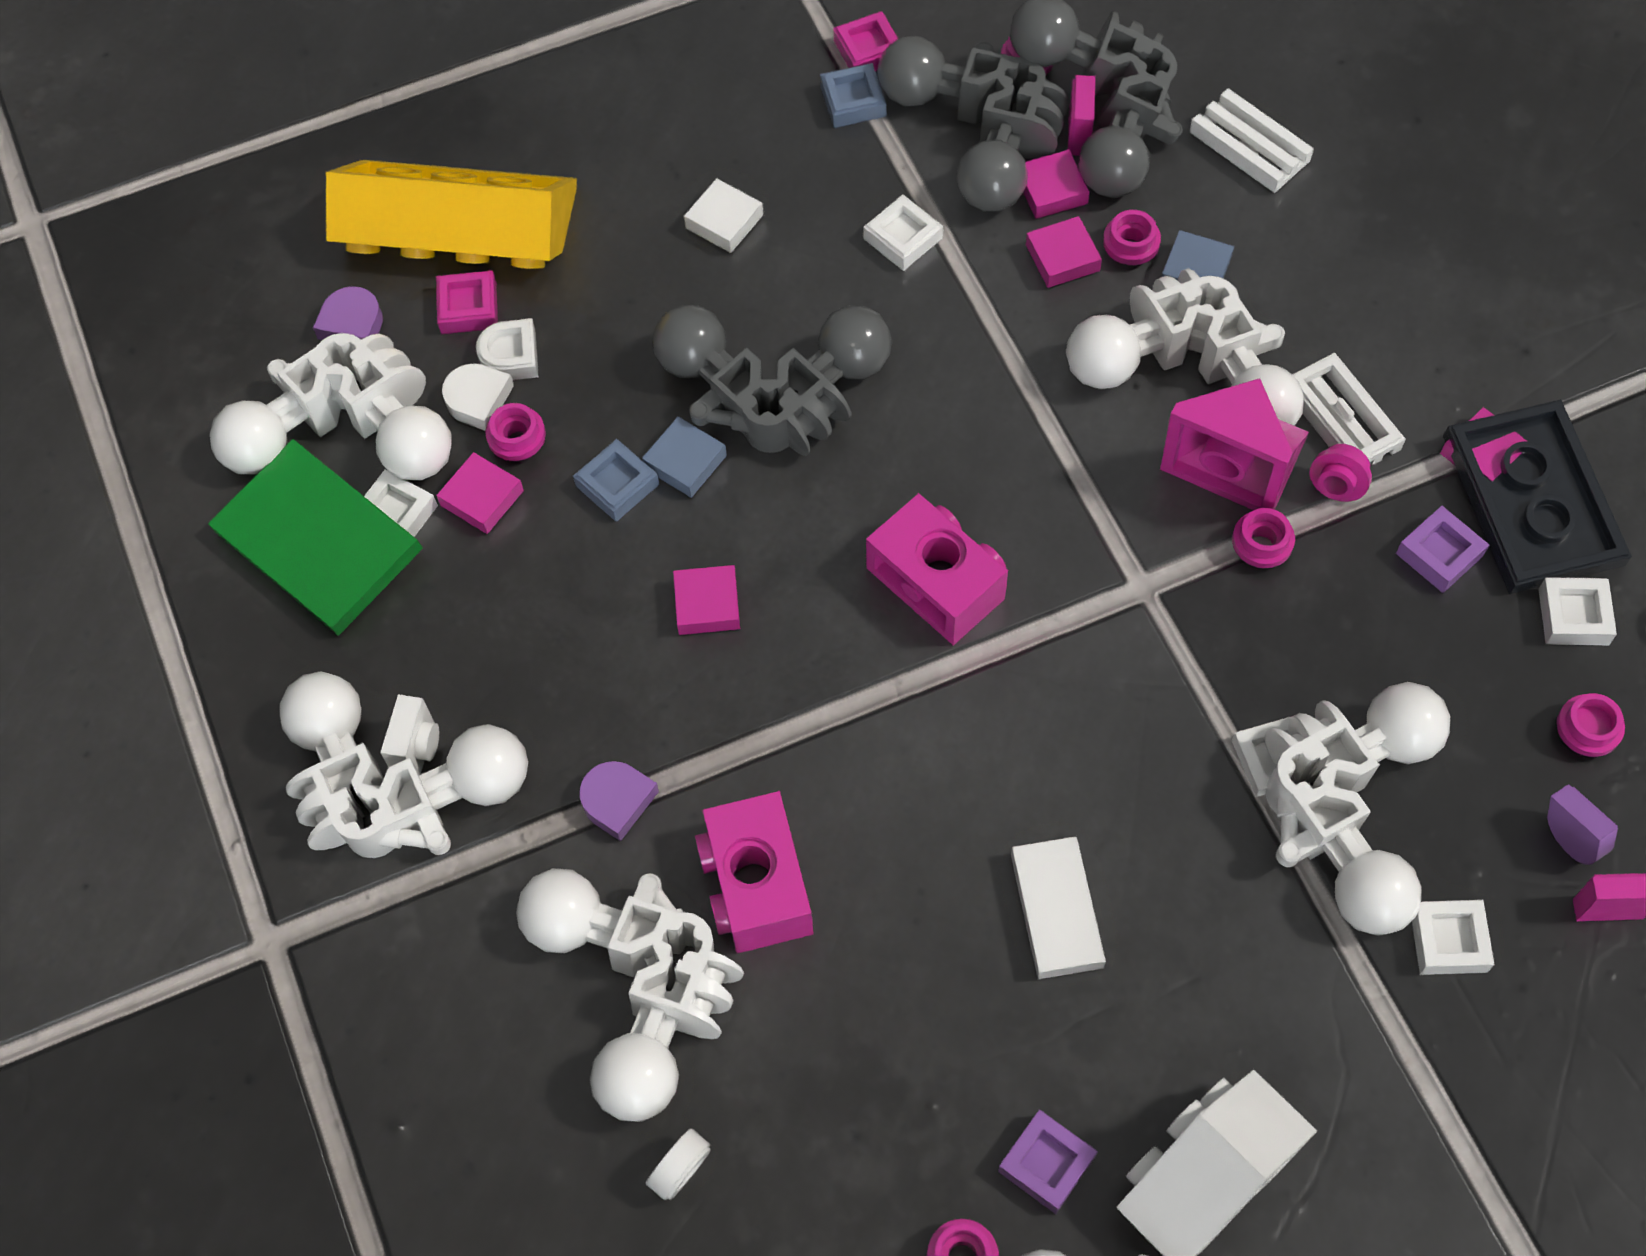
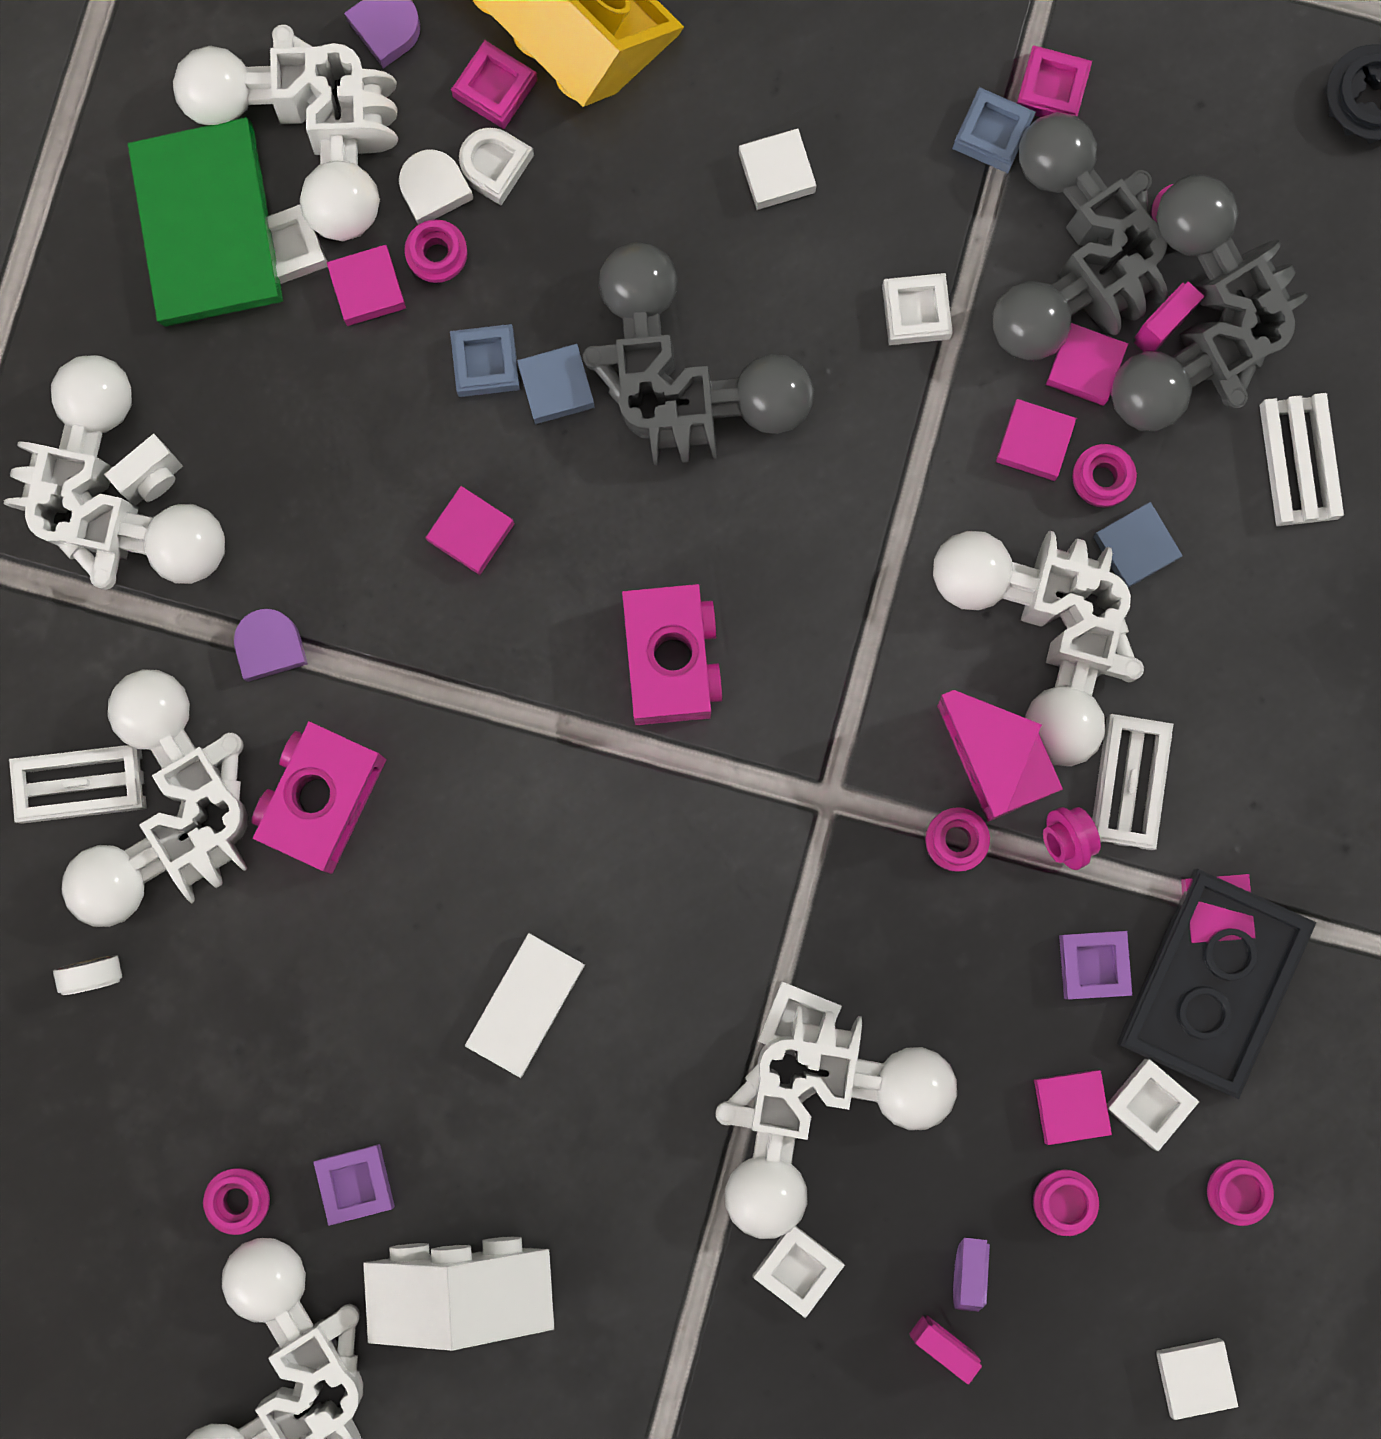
camera: 35 degrees right, 20 degrees up
none -> white tile [9,745,147,824]
none -> dark pink tile [1034,1070,1112,1145]

